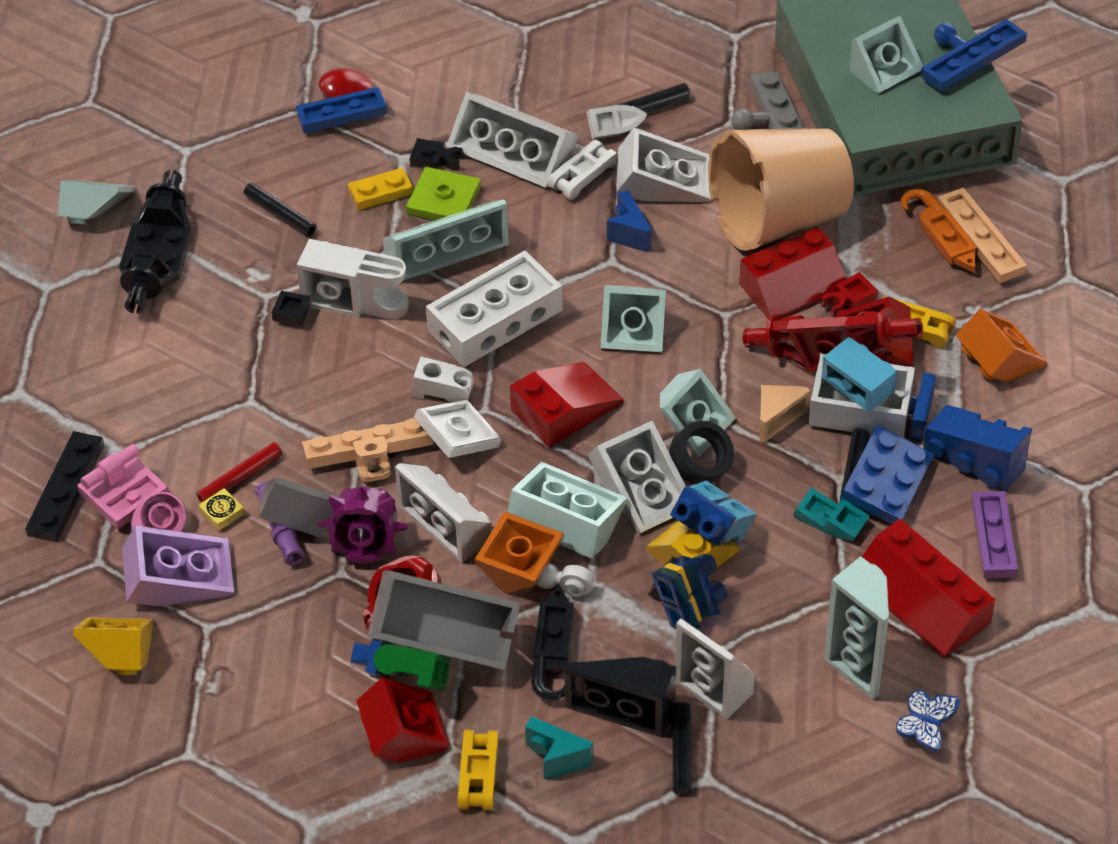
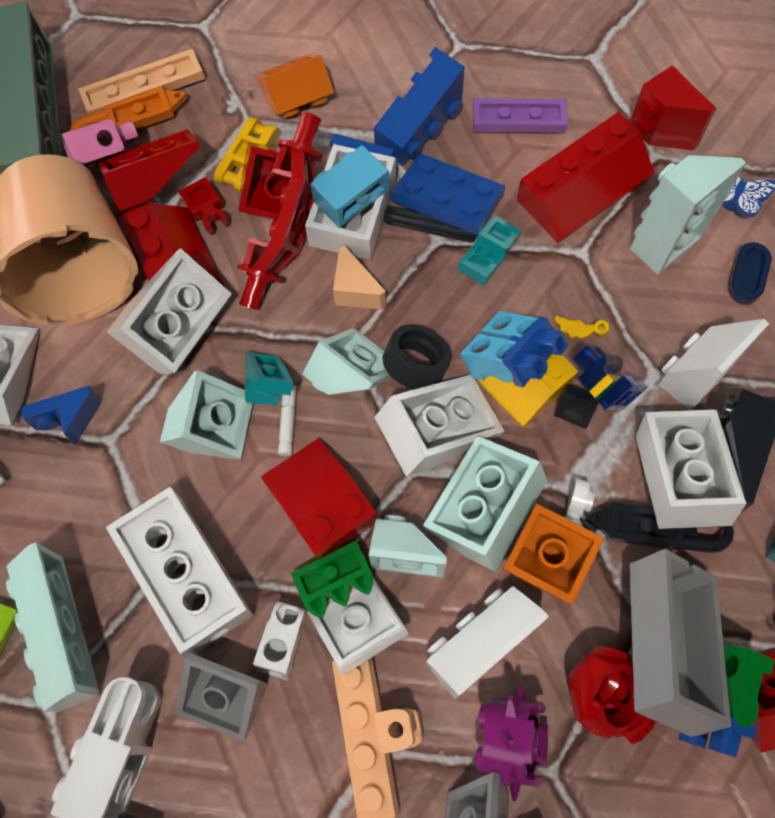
camera: 85 degrees left, 20 degrees up
none -> bright pink torso [61,119,139,167]
none -> red slope [98,129,200,212]
none -> white slope [107,249,232,374]
none -> light grey slope [175,652,268,742]
none -> teal slope [245,352,293,406]
none -> white wheel [278,385,296,457]
none -> green plate [290,540,374,618]
none -> light aqua slope [369,515,447,578]
none -> yellow piece [555,316,610,340]
none -> red slope [630,65,717,151]
none -> white brick [636,410,746,529]
none -> dark blue tile [728,242,772,305]

